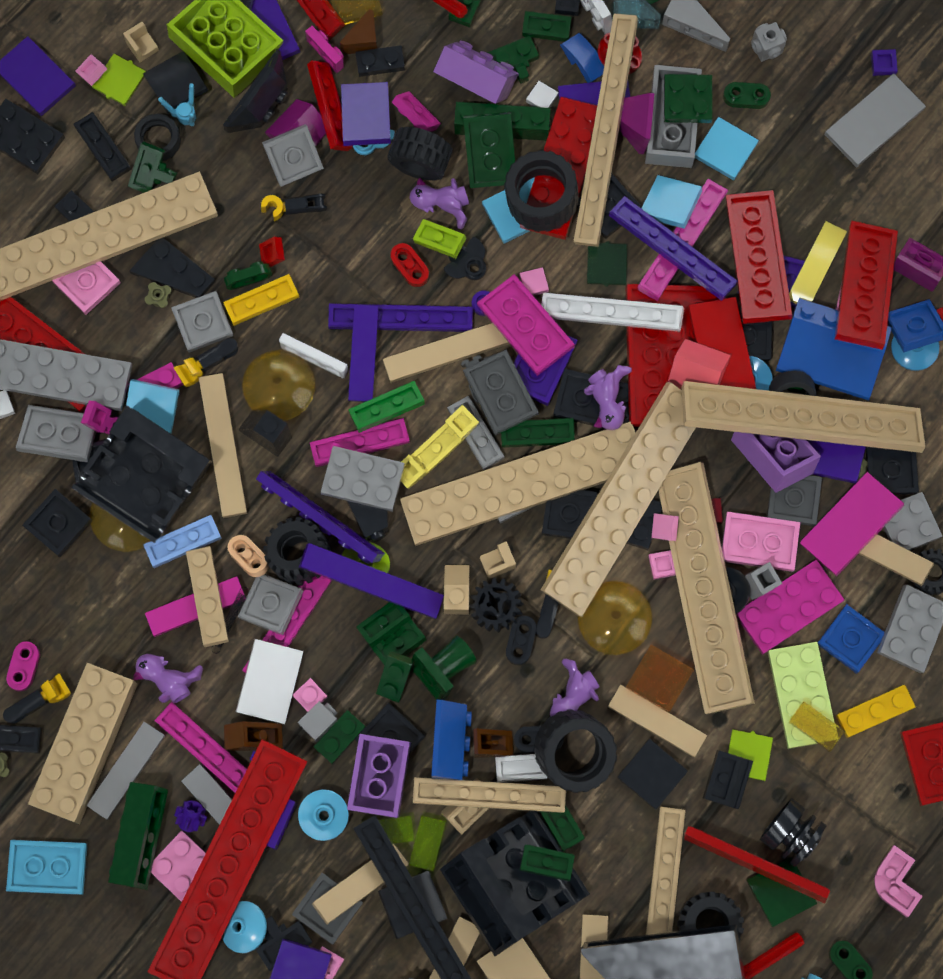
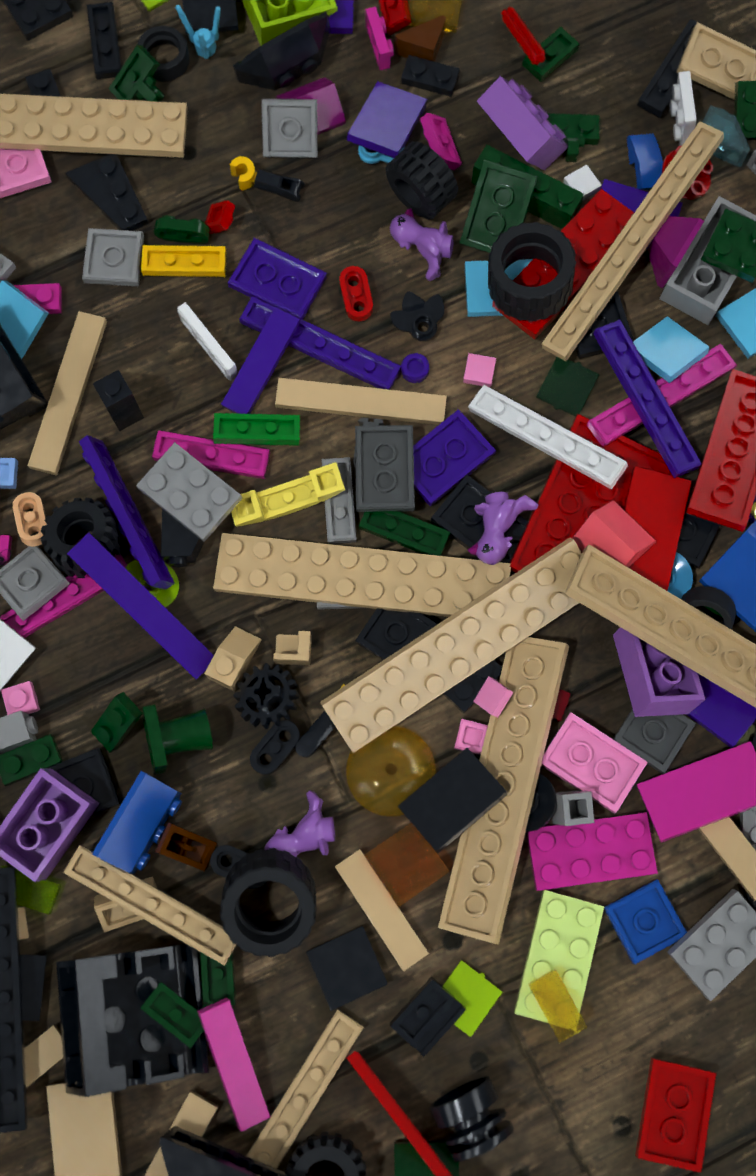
camera: 25 degrees right, 0 degrees up
olive plate [145,282,171,308] -> none
piece [174,338,238,387] -> none
clear yellow dish [242,350,315,421] -> none
red tile [307,60,353,151] -> none
dark green slope [356,602,427,666] -> none
clear neon green tile [409,815,446,871] -> none
lime plate [413,219,467,259] -> none
dark pink tile [477,274,575,376] -> none
white tile [495,754,547,783] -> none
dark green plate [522,11,571,42] -> none
yellow plate [836,685,916,738] -> none
none -> dark pink tile [197,998,270,1132]
none -> dark purple tile [227,238,327,320]
none -> black tile [398,748,508,854]

